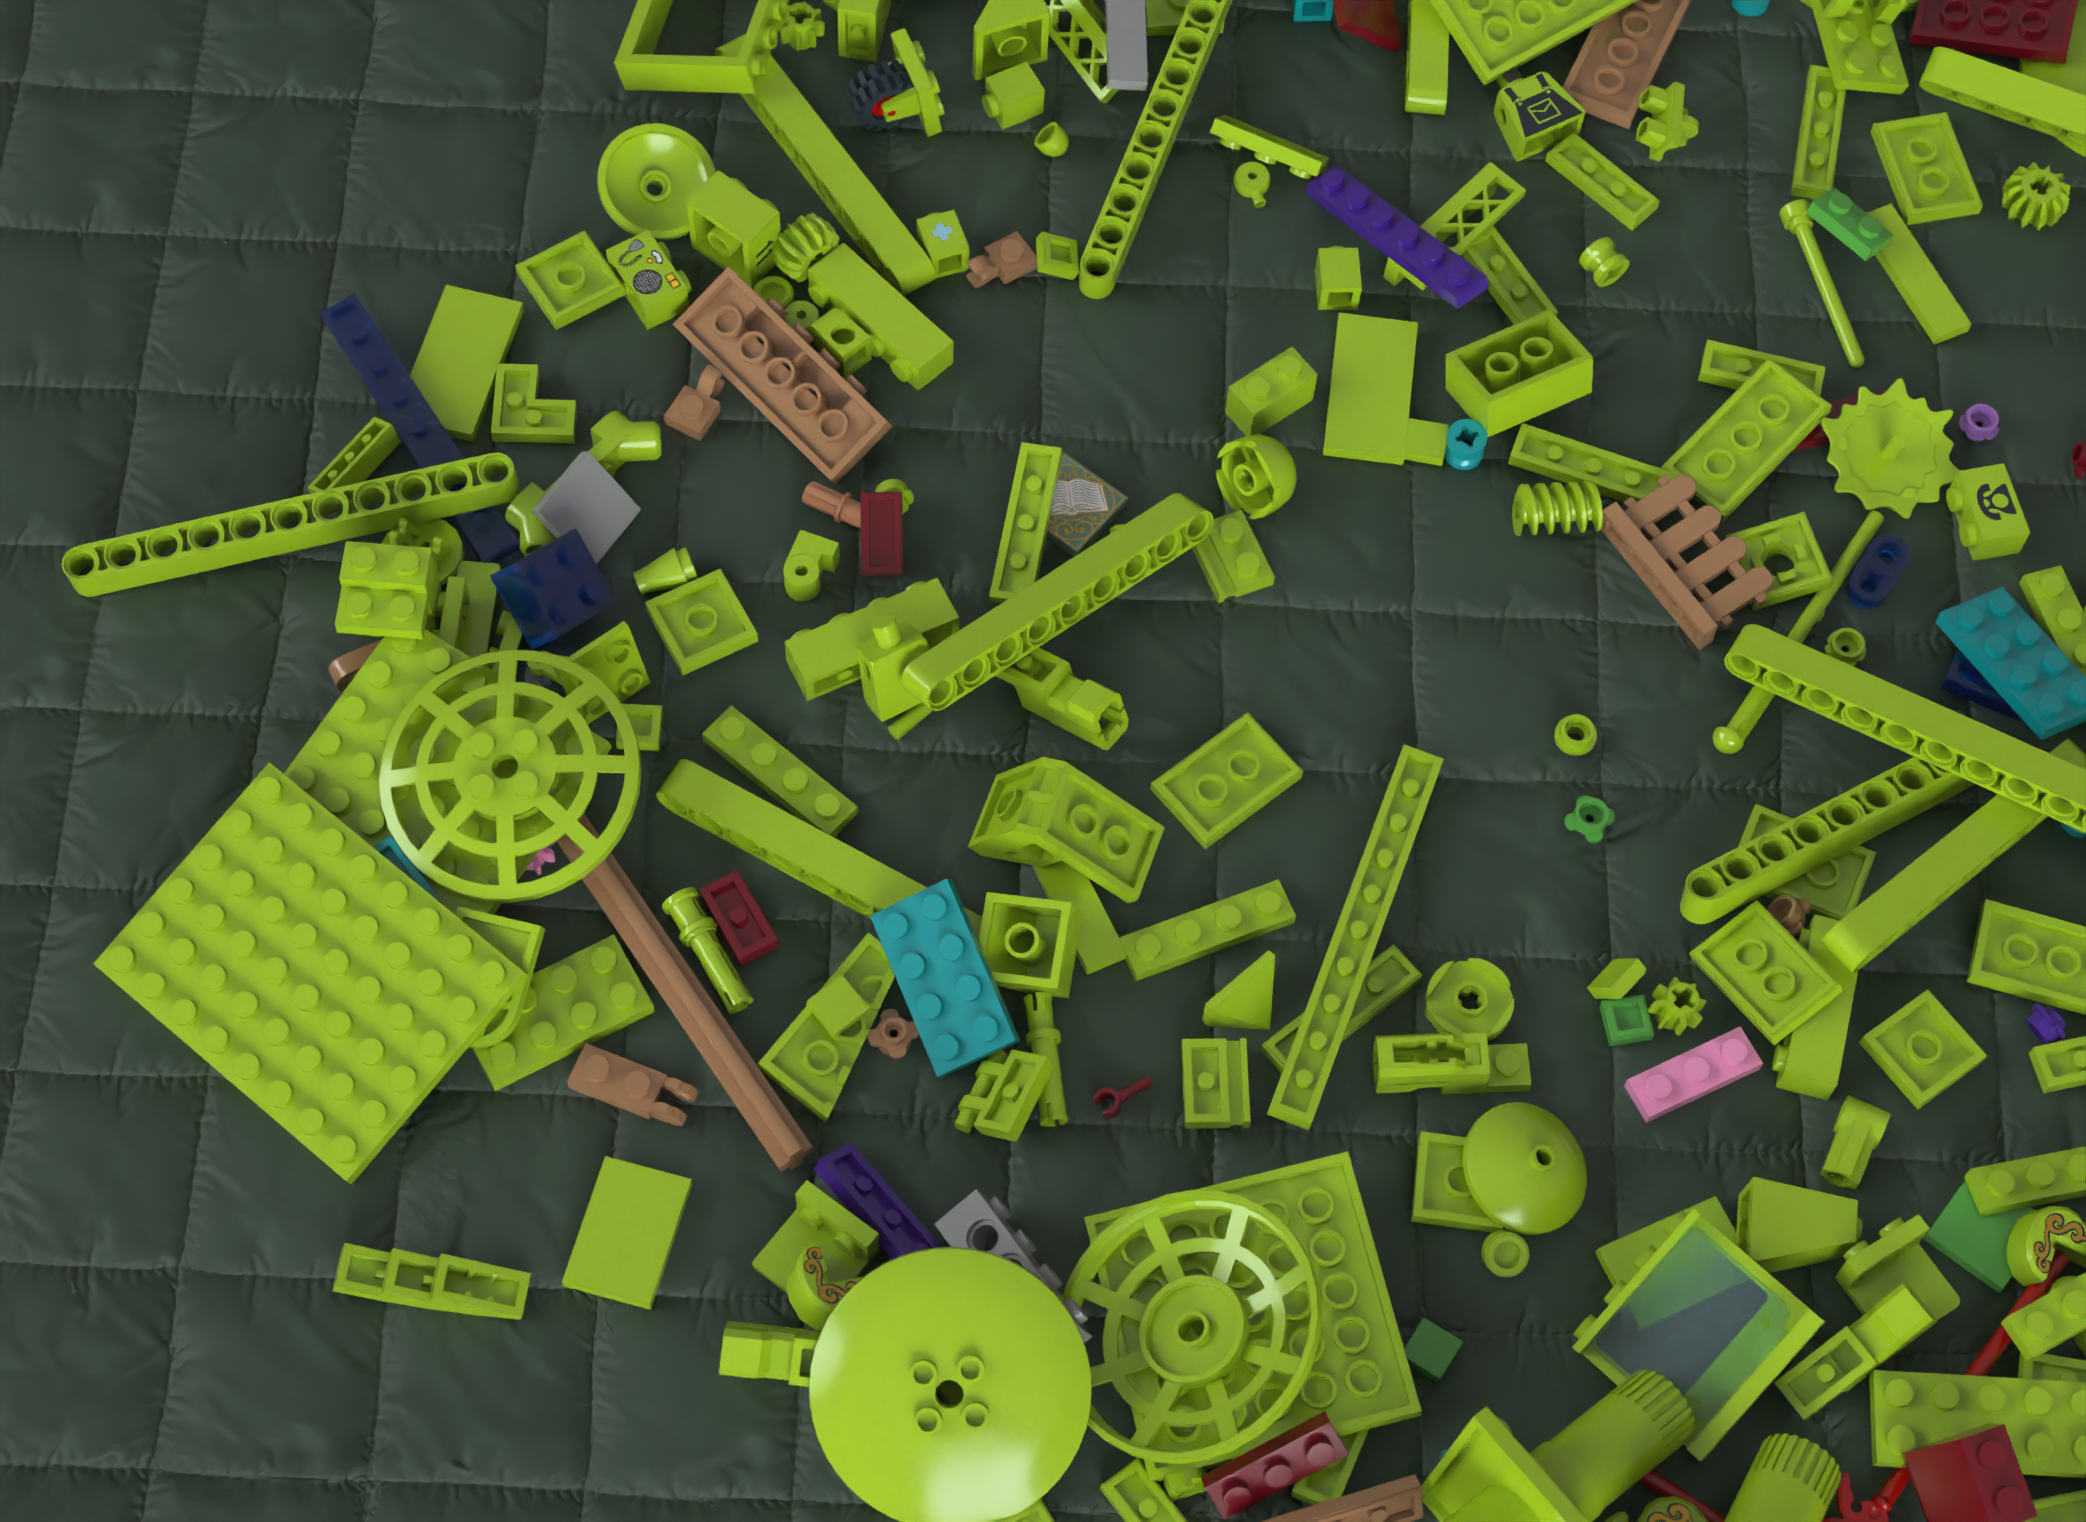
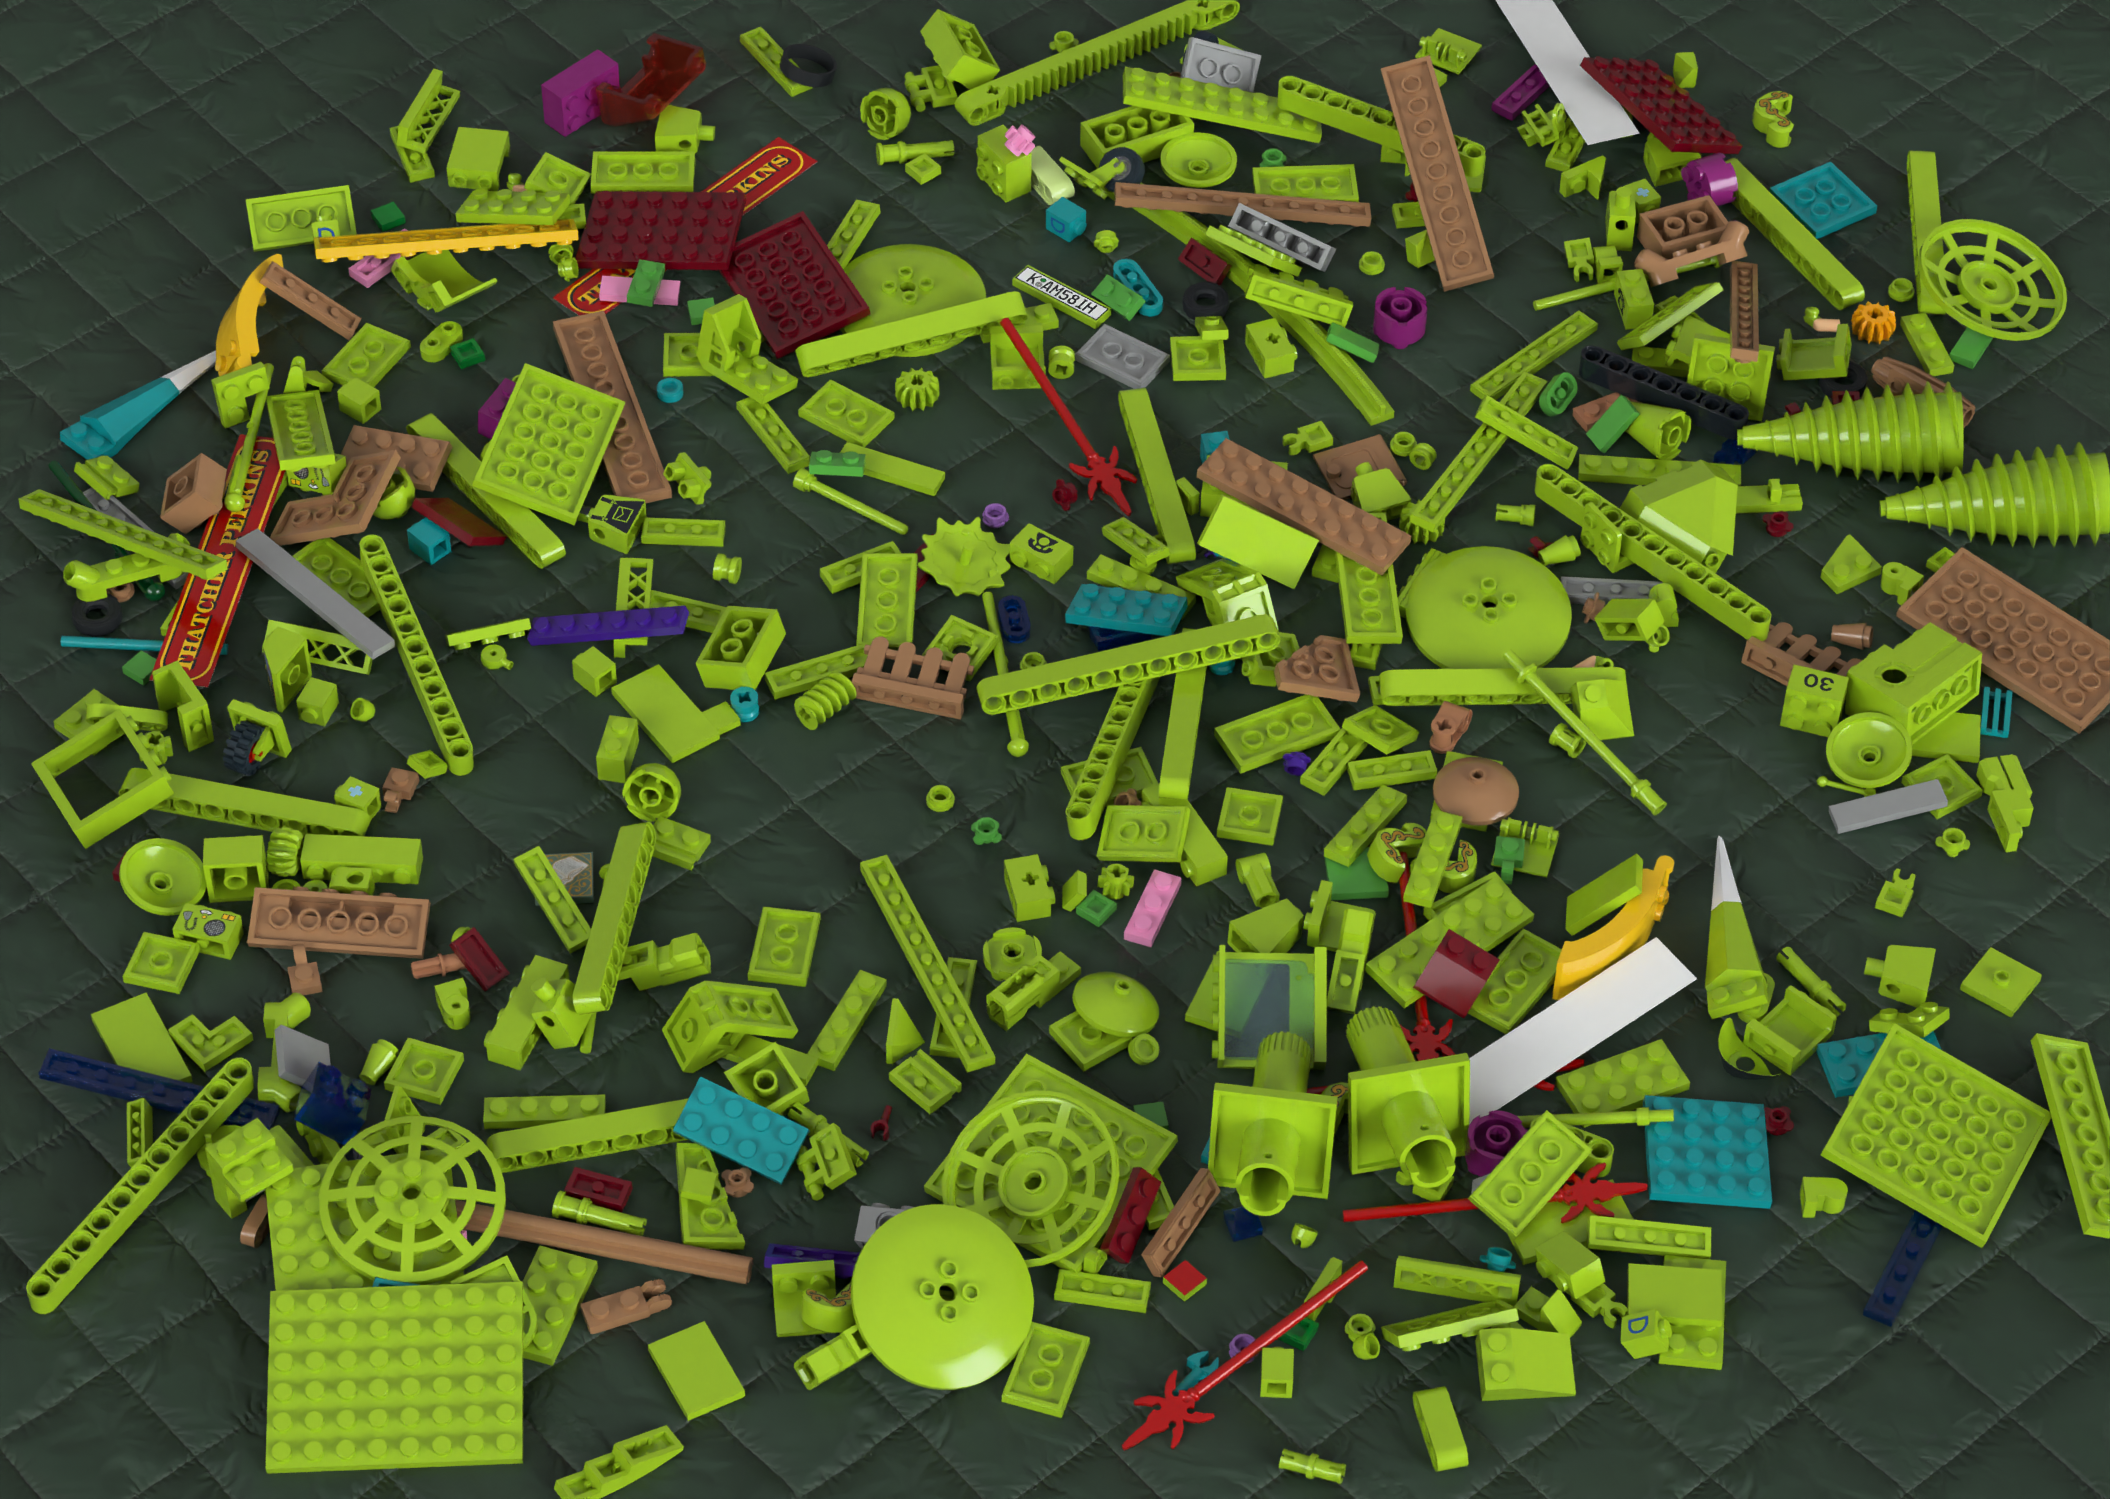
camera: 40 degrees left, 15 degrees down
none -> lime brick [1004,854,1055,922]

